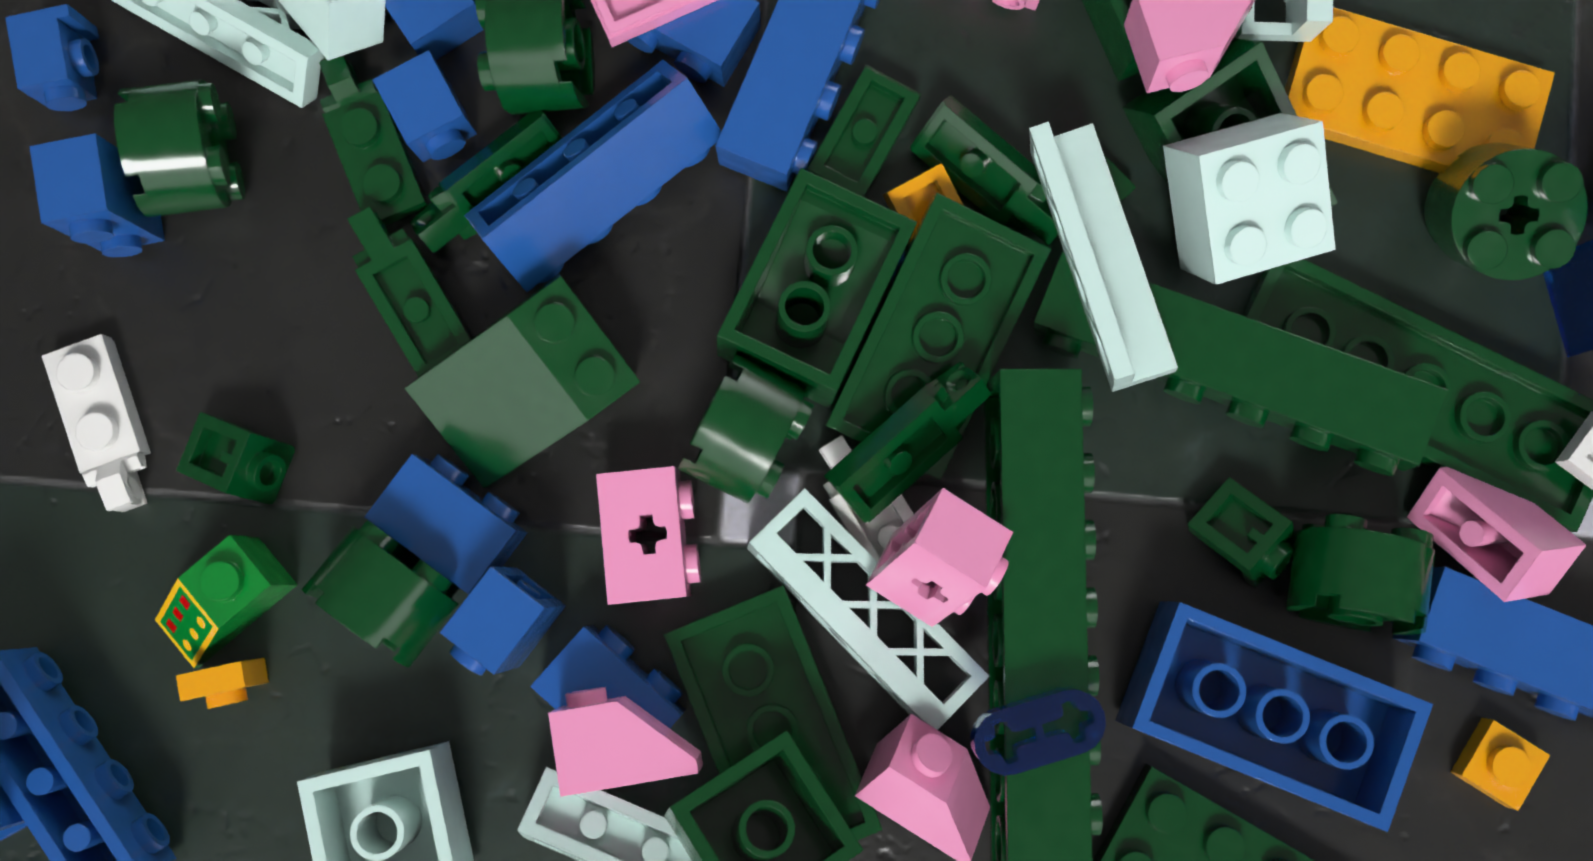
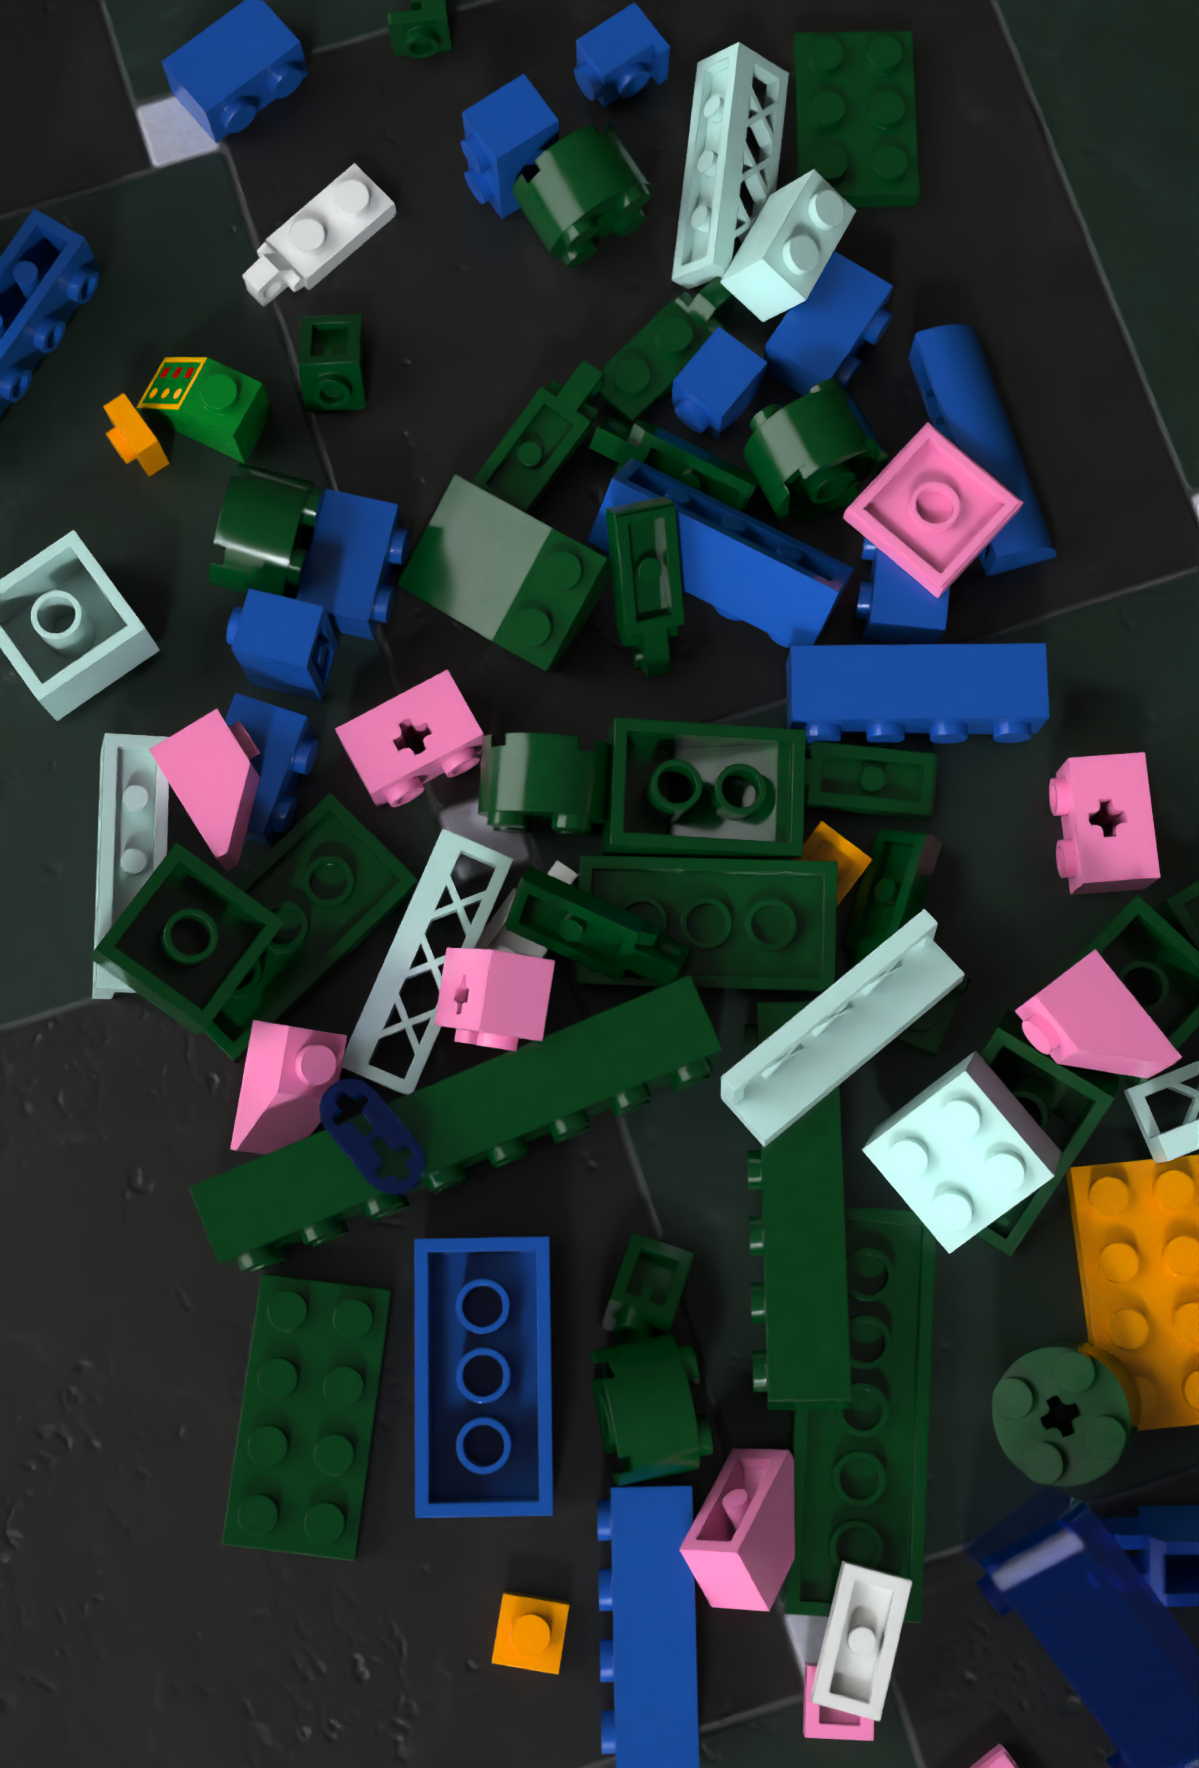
camera: 65 degrees right, 5 degrees down
none -> dark green hinge [606,497,684,677]

